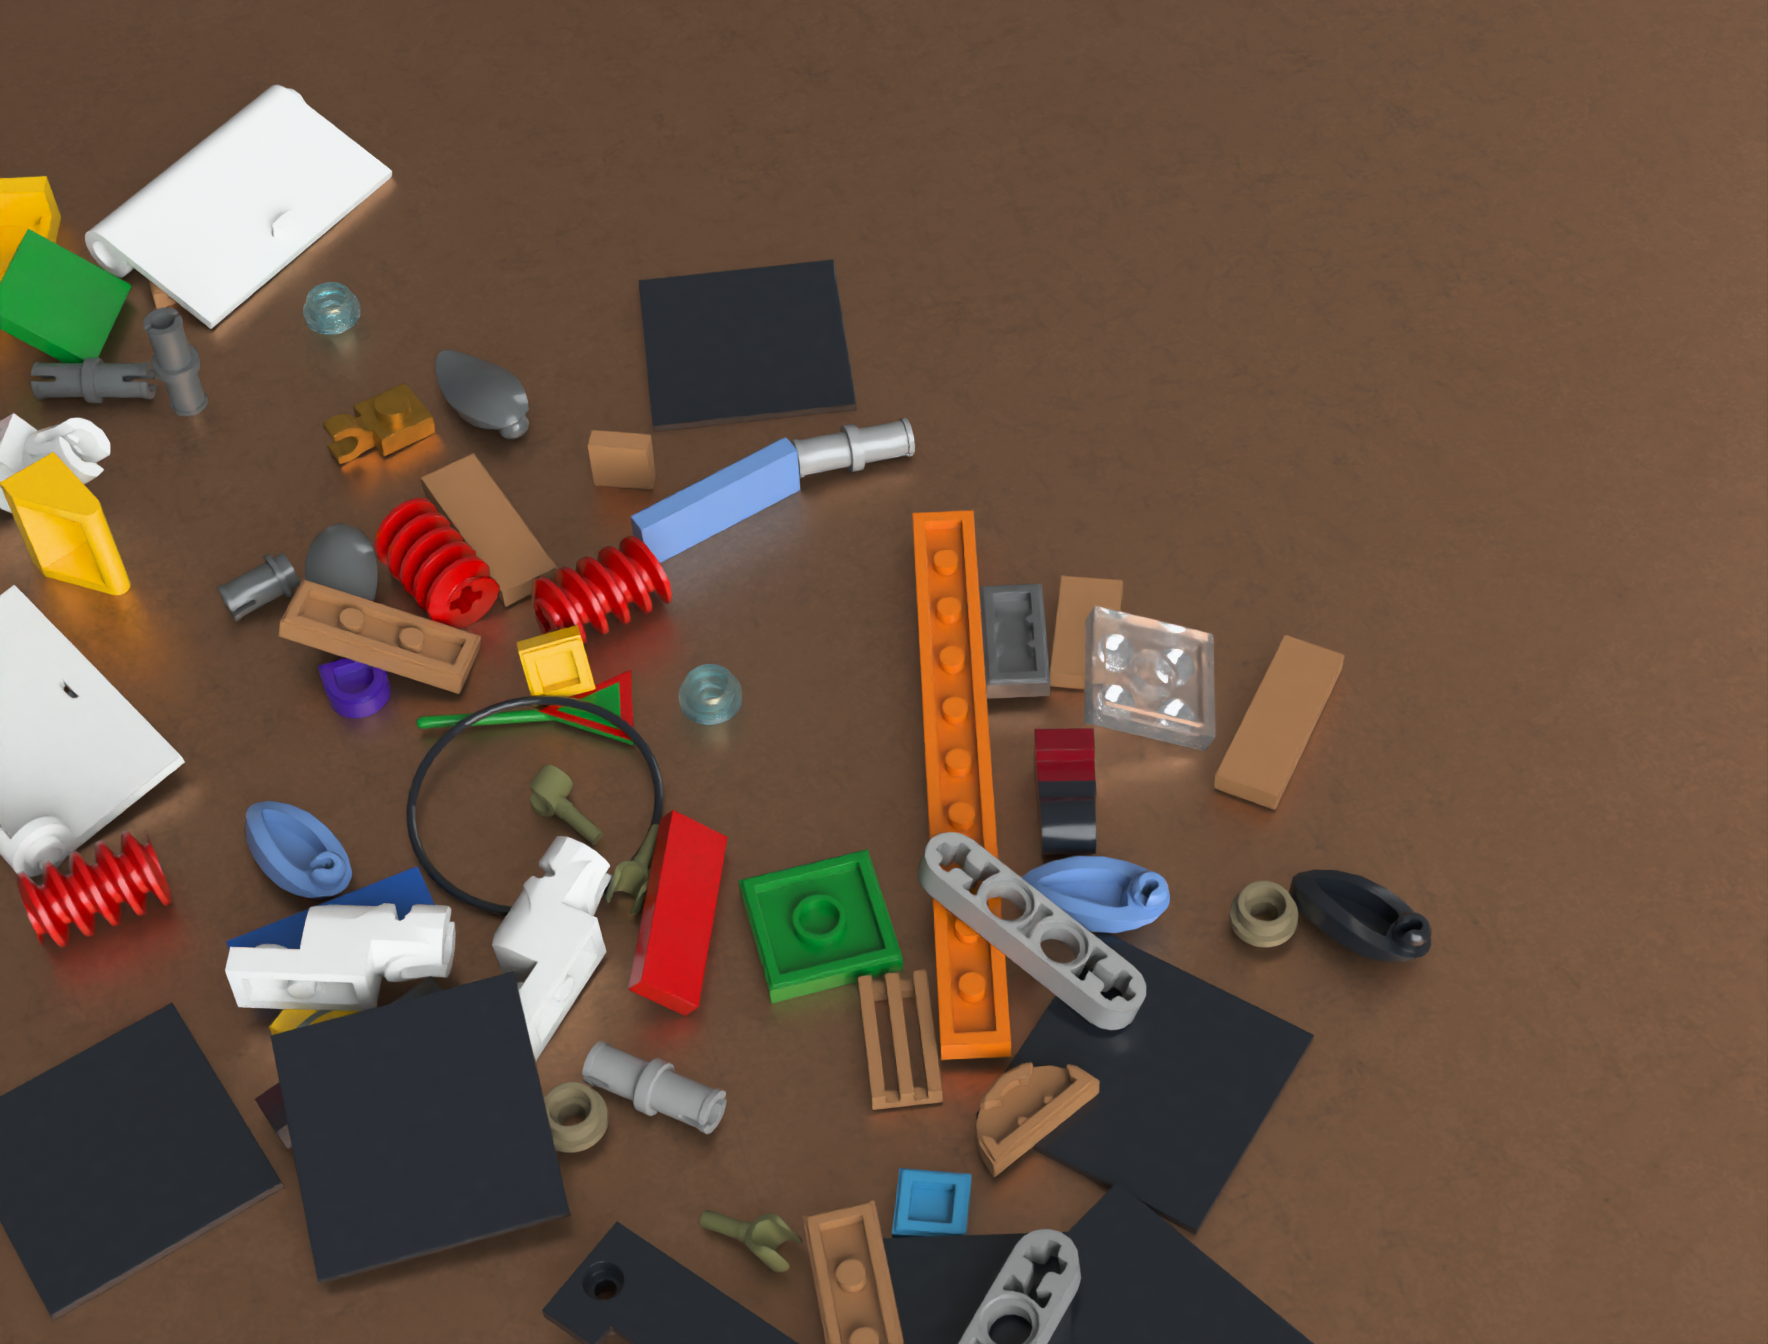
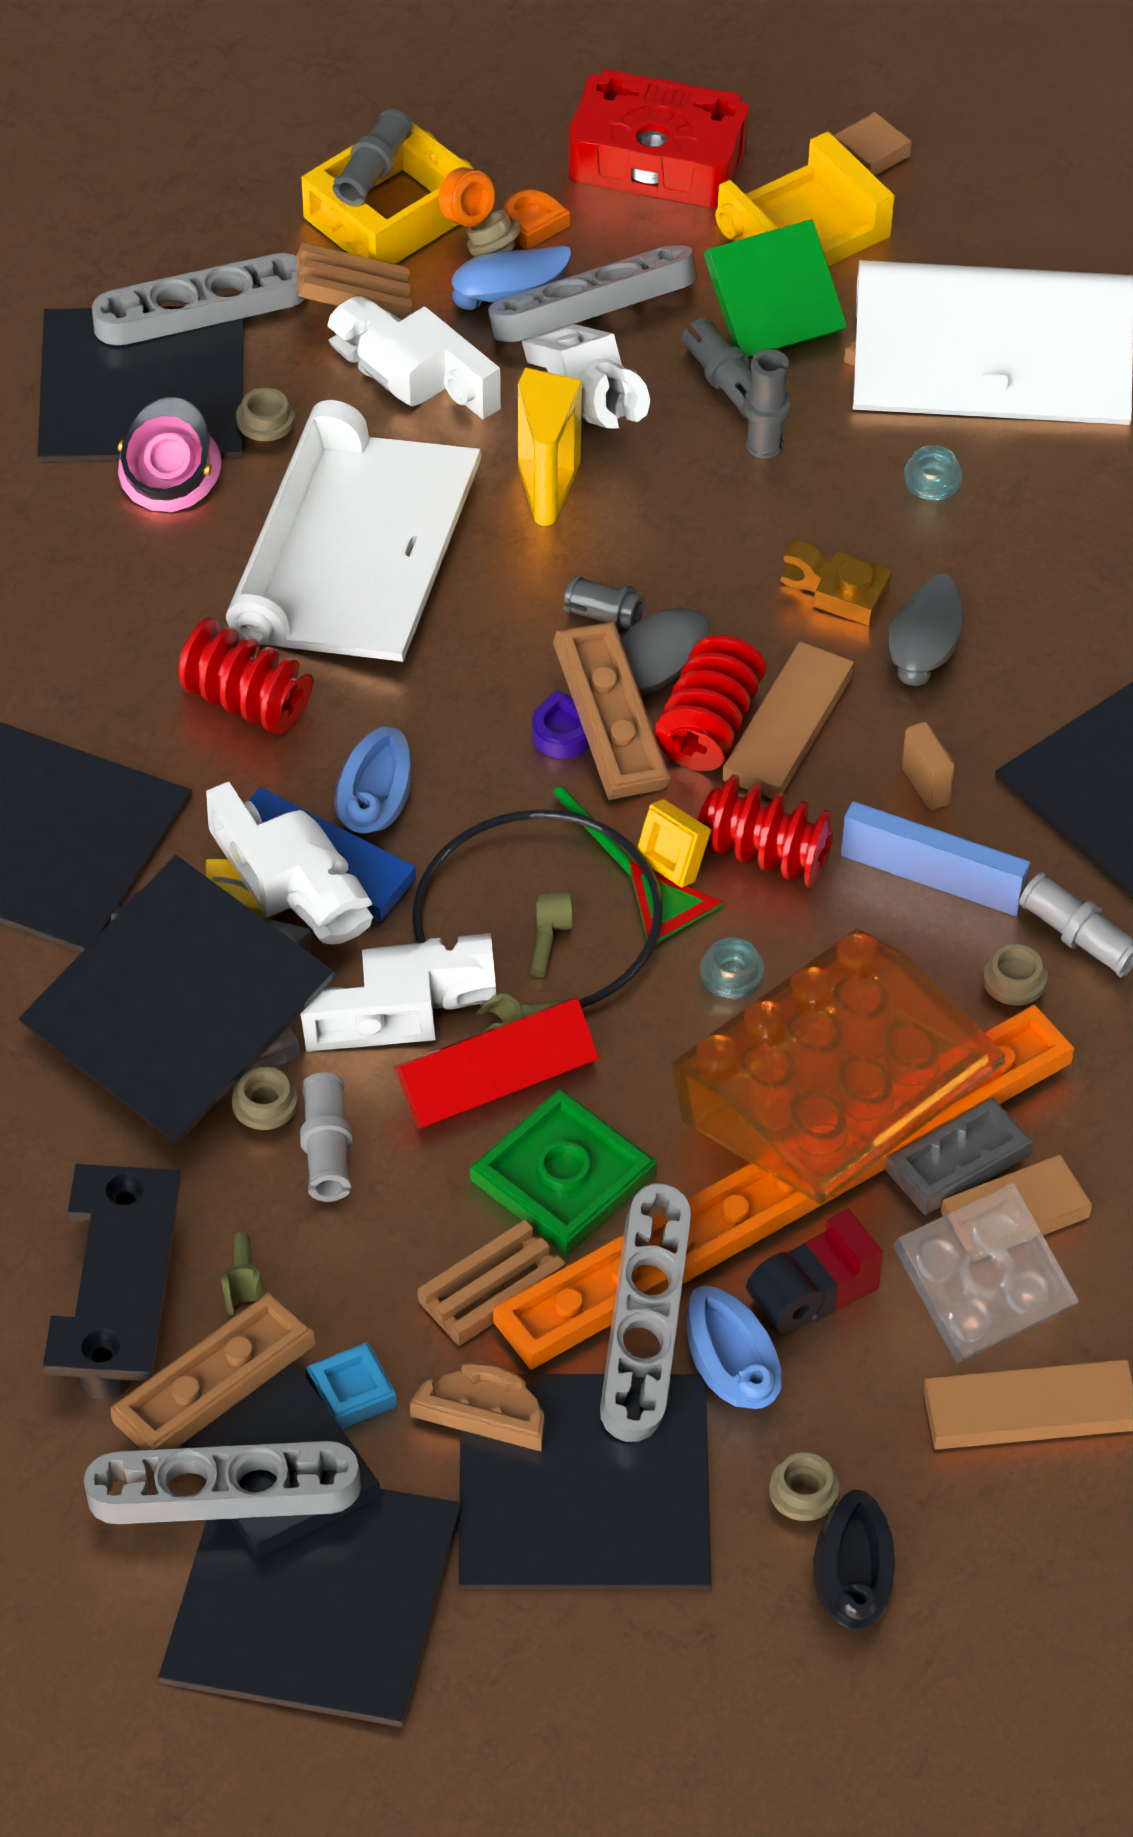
camera: 55 degrees right, 0 degrees up
none -> clear orange slope [671,928,1006,1204]
none -> dark tan plate [983,944,1048,1006]

